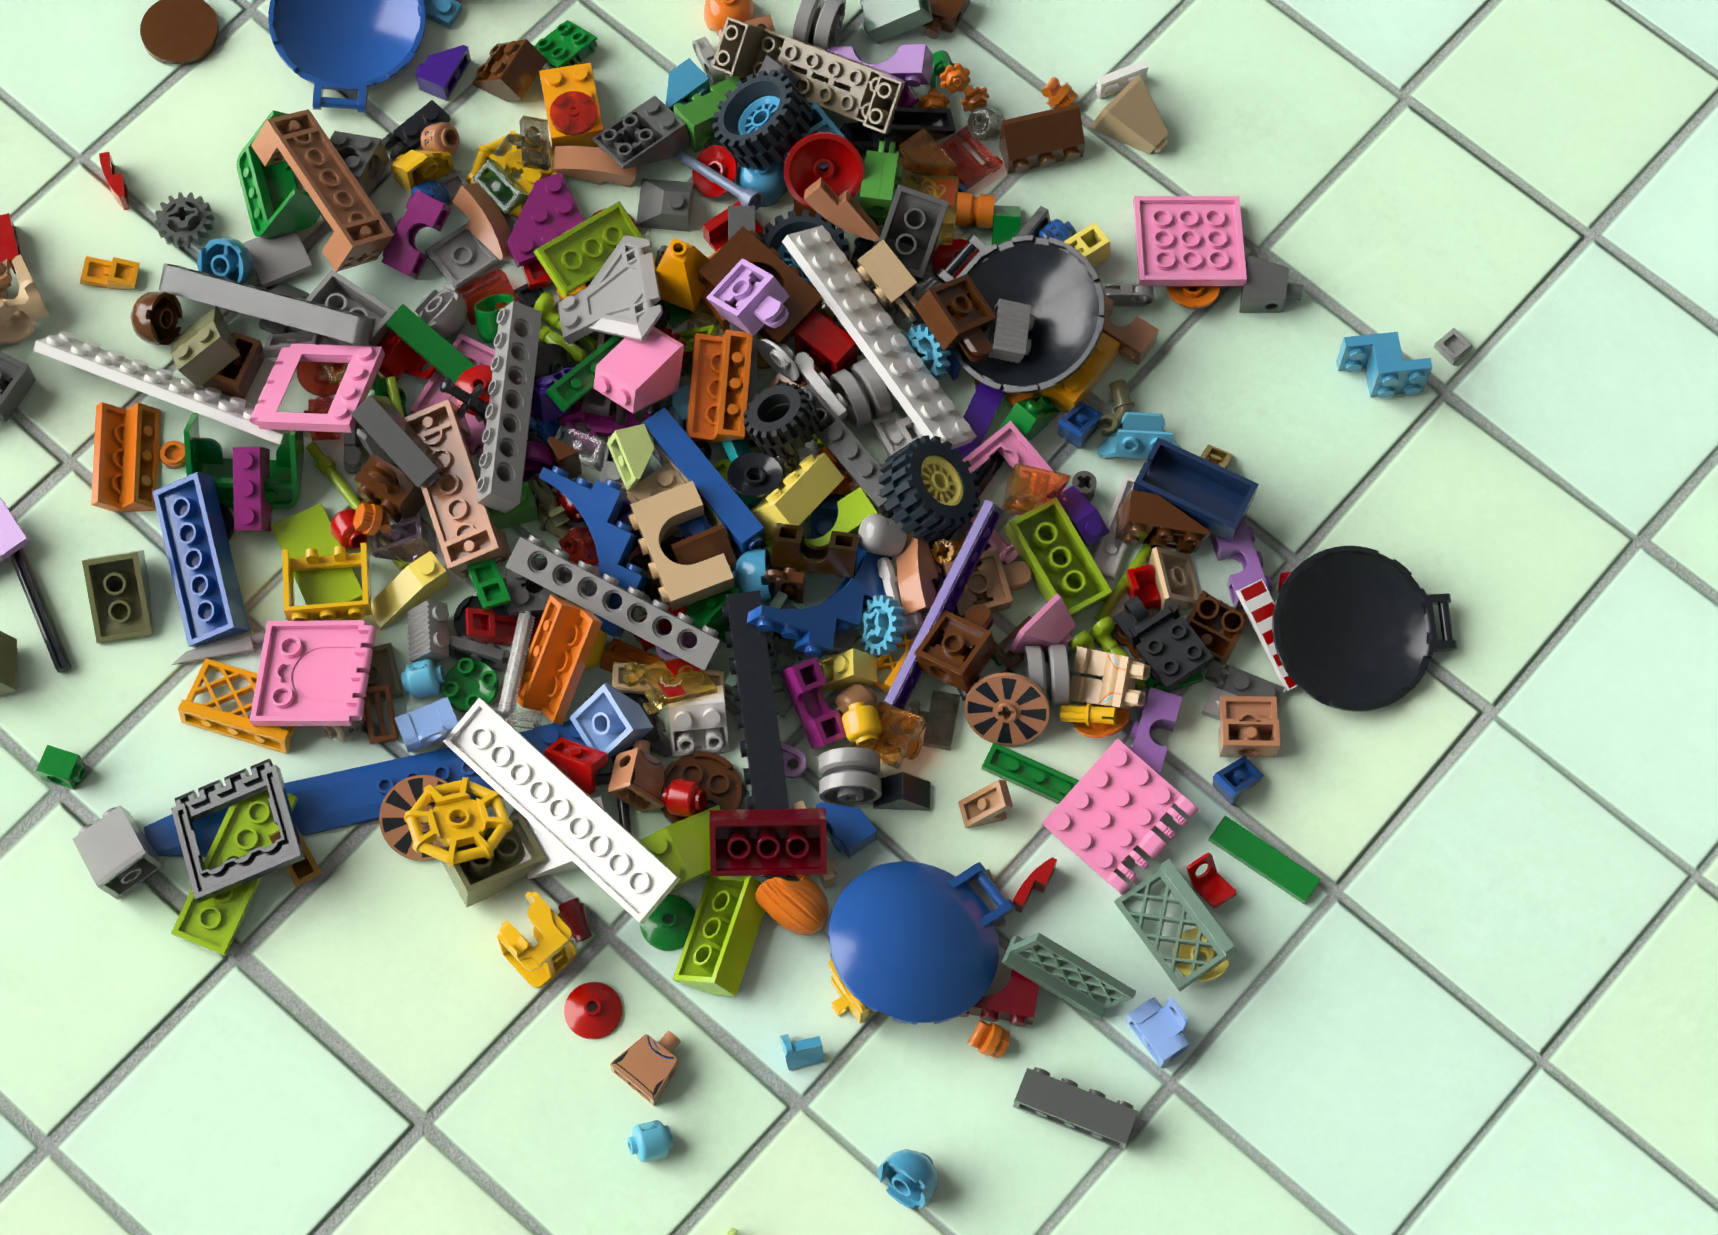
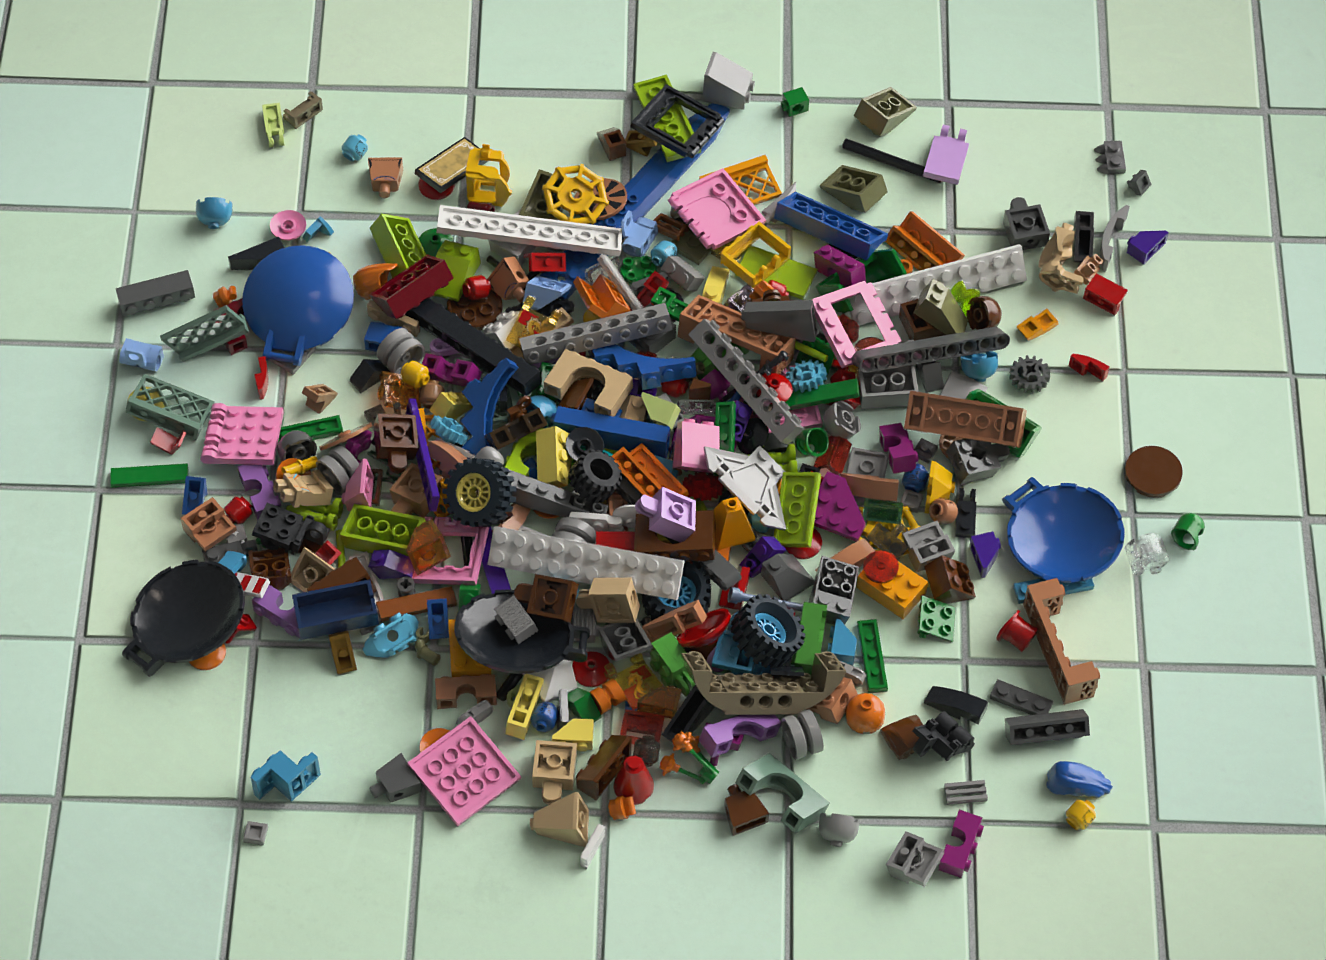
camera: 140 degrees right, 10 degrees down
none -> dark azure tile [218,551,247,574]
none -> red head [224,496,253,524]
none -> black slope [228,237,285,270]
none -> bright pink dish [270,210,307,241]
none -> dark grey cylinder [277,430,317,462]
none -> dark orange tile [376,586,457,622]
none -> pearl gold tile [414,137,488,193]
none -> tan brick [532,740,577,805]
none -> light yellow slope [552,718,594,751]
none -> reddish brown slope [597,127,626,161]
none -> red cone [613,756,654,805]
none -> dark purple slope [739,536,786,578]
none -> medium azure gear [786,359,827,392]
none -> green tile [857,619,888,693]
none -> light grey brick [901,521,955,573]
none -> clear neon green plate [951,280,980,316]

